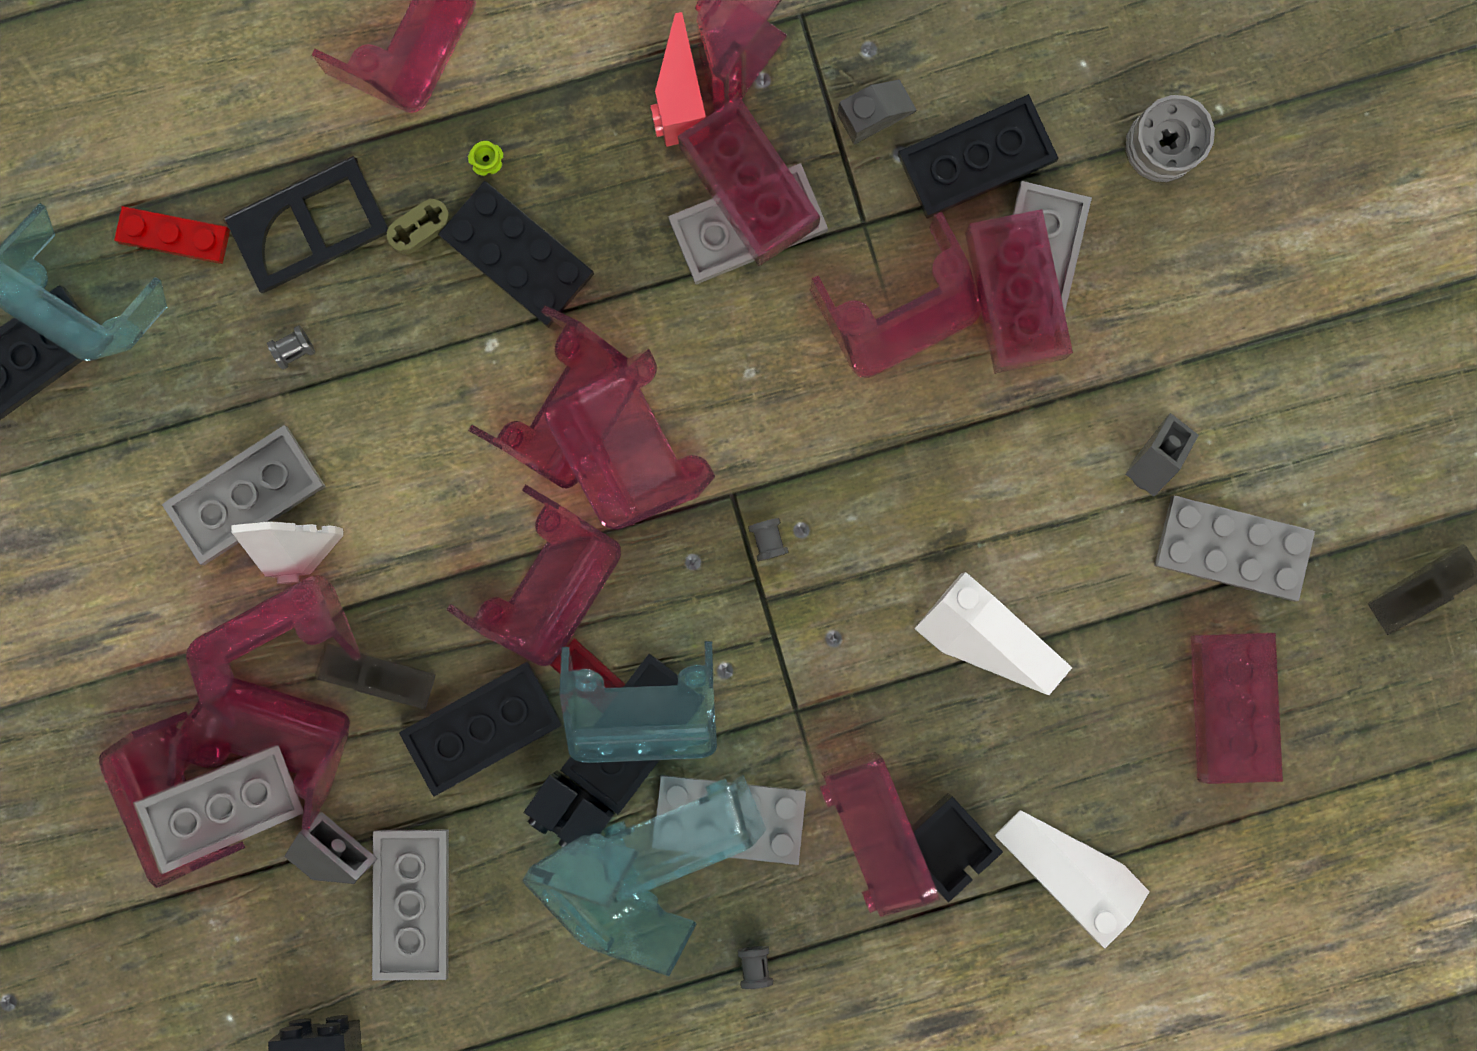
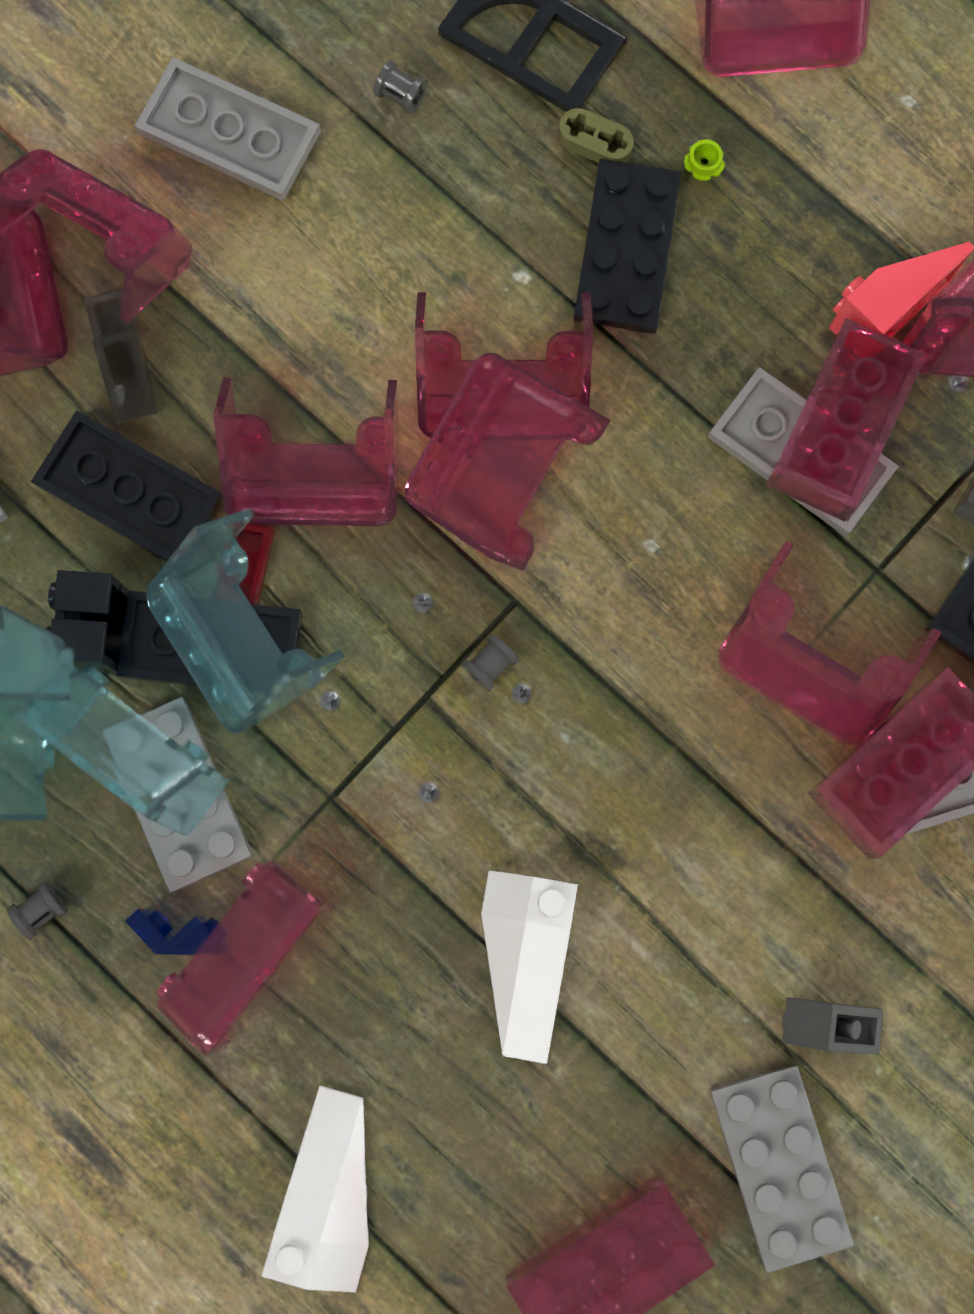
camera: 60 degrees right, 5 degrees down
white wedge [231,522,343,584] -> none
black piece [894,793,1003,903] -> none
none -> clear blue slope [125,908,233,956]

